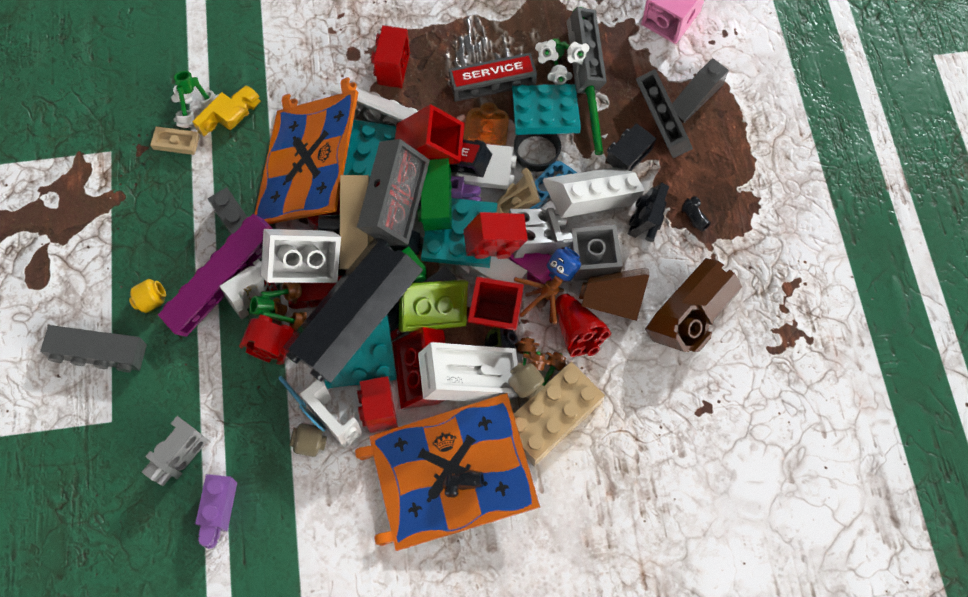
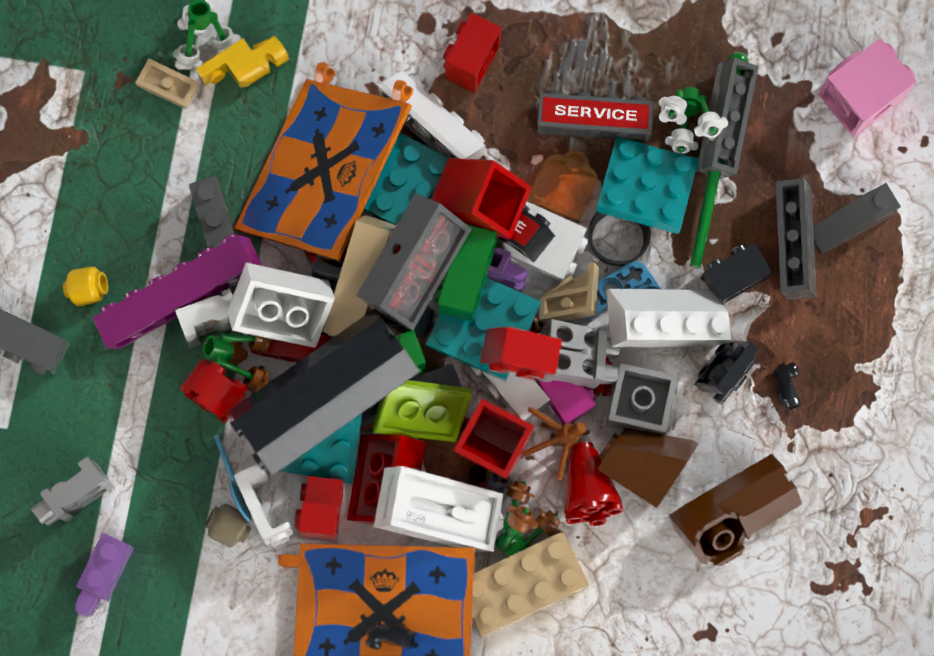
camera: 15 degrees right, 10 degrees up
dark tan head [508,362,544,399] -> none
blue head [546,247,581,282] -> none

